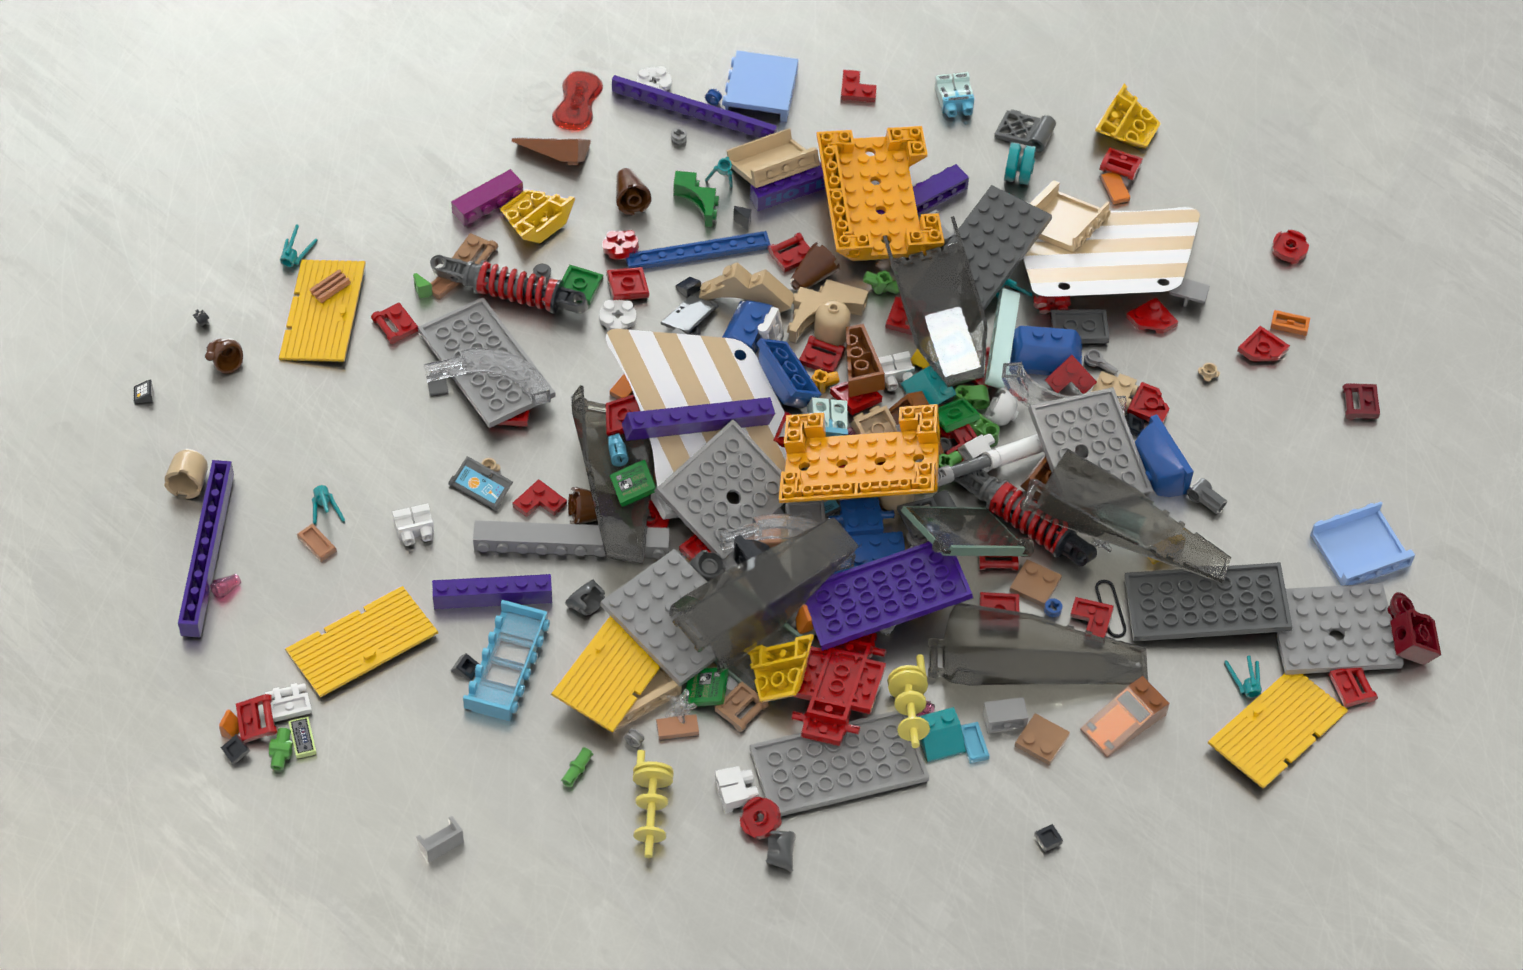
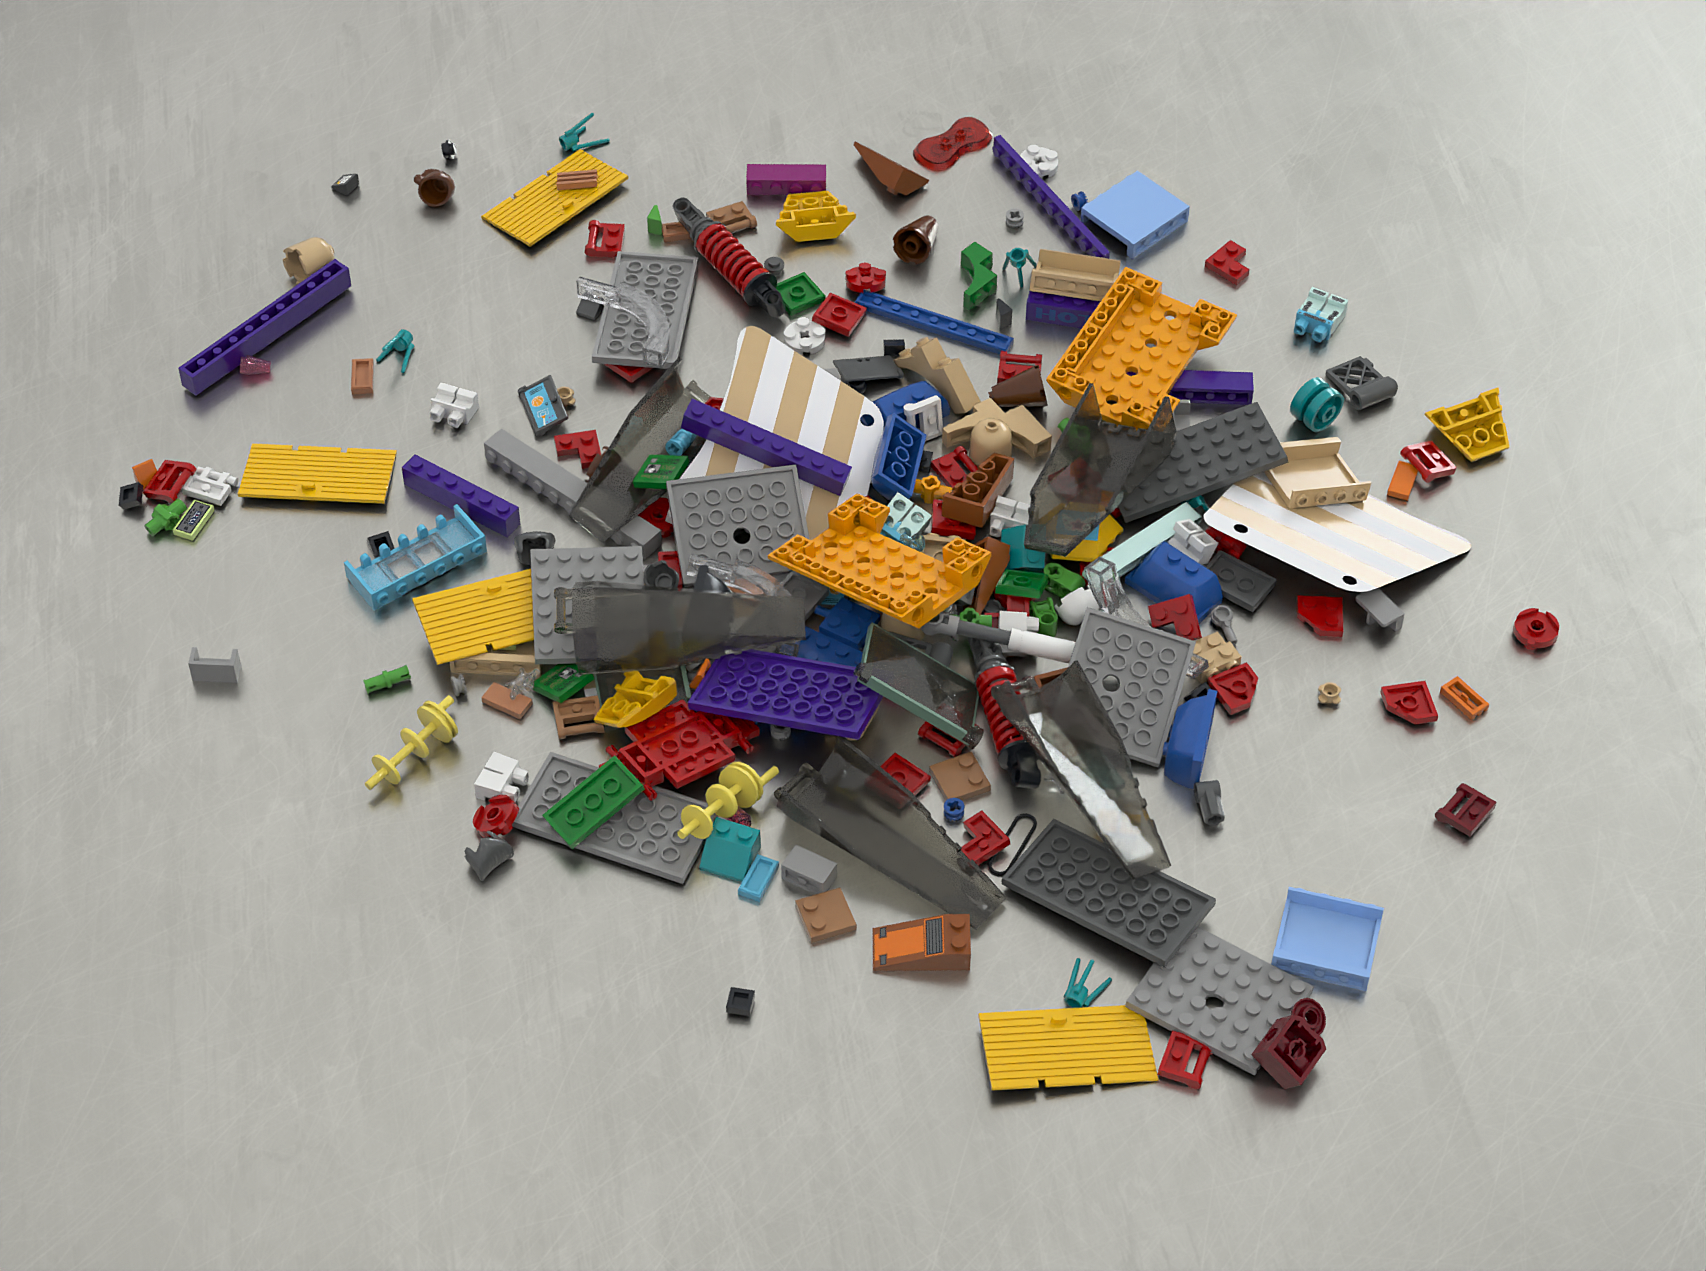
camera: 40 degrees right, 5 degrees down
none -> green plate [542,755,645,849]
none -> clear light blue plate [900,533,925,552]
none -> white hips [1167,519,1218,565]

